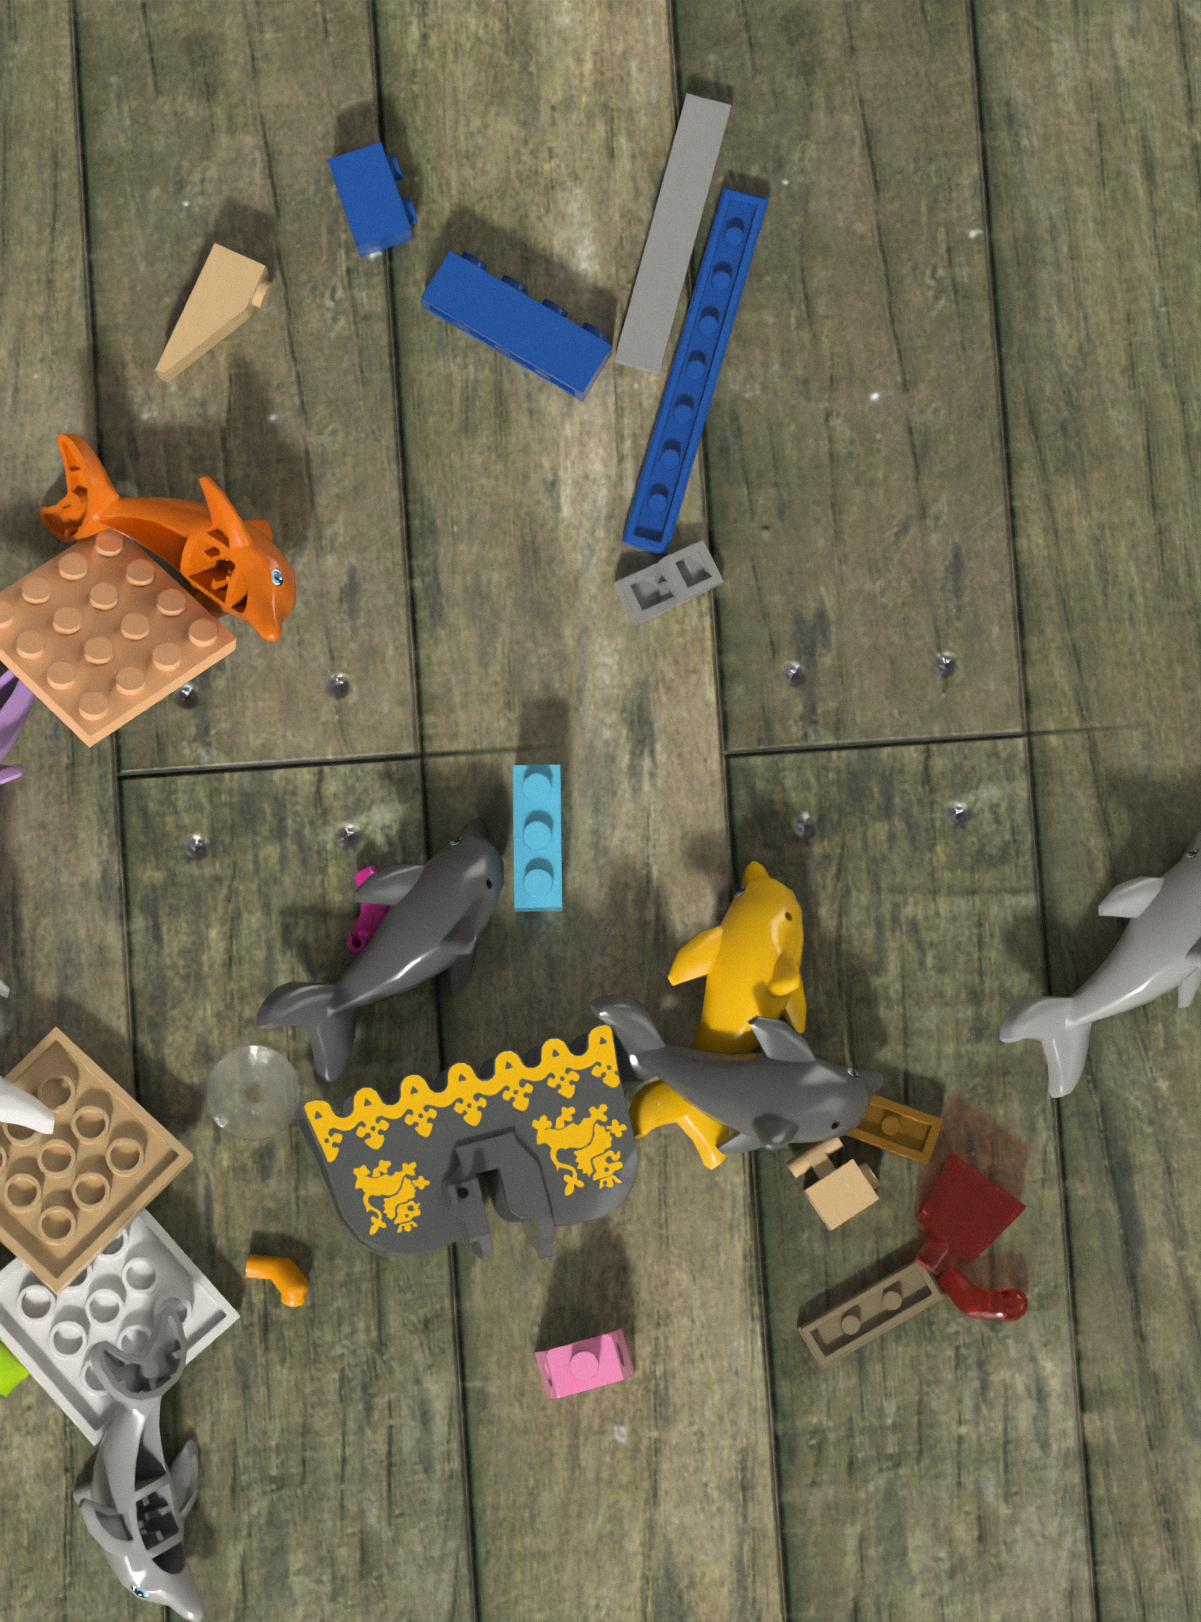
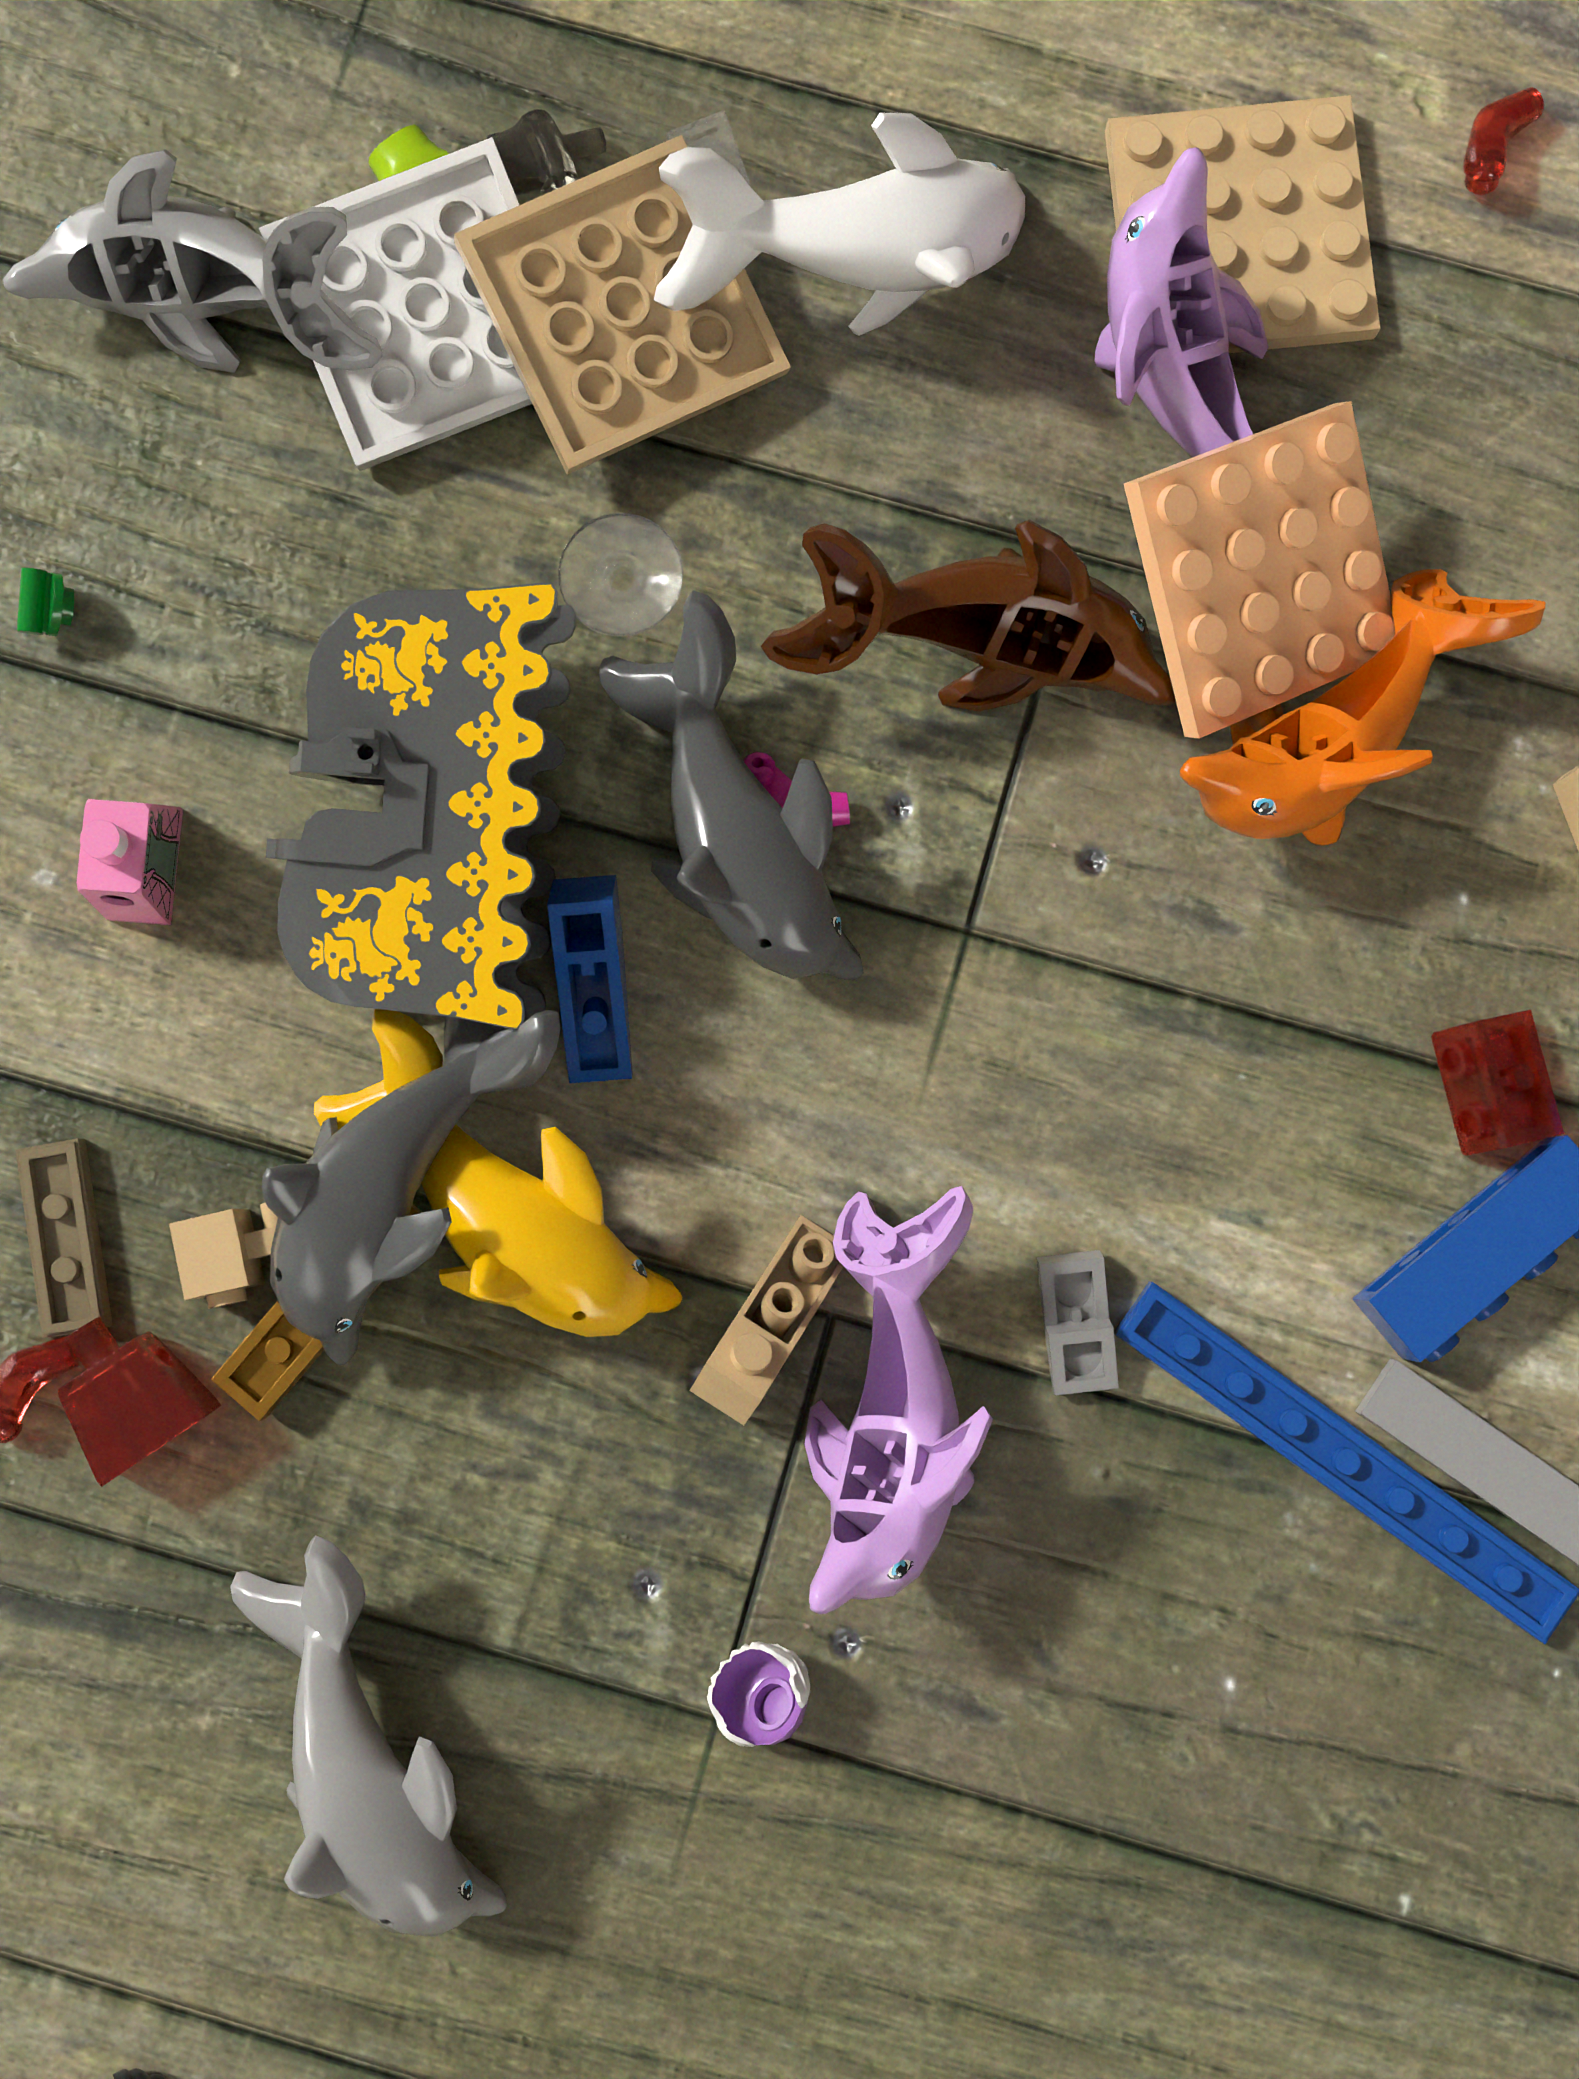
camera: 115 degrees right, 0 degrees up
light orange arm [246,1254,309,1307] -> none
medium azure brick [513,764,563,912] -> none
none -> green plate [17,568,74,636]
none -> blue slope [547,875,633,1083]
none -> tan slope [689,1215,843,1426]
none -> medium lavender hair [707,1641,810,1747]
none -> reddish brown animal [760,520,1176,711]
none -> lavender animal [804,1186,993,1614]
none -> clear red bracket [1431,1009,1564,1156]

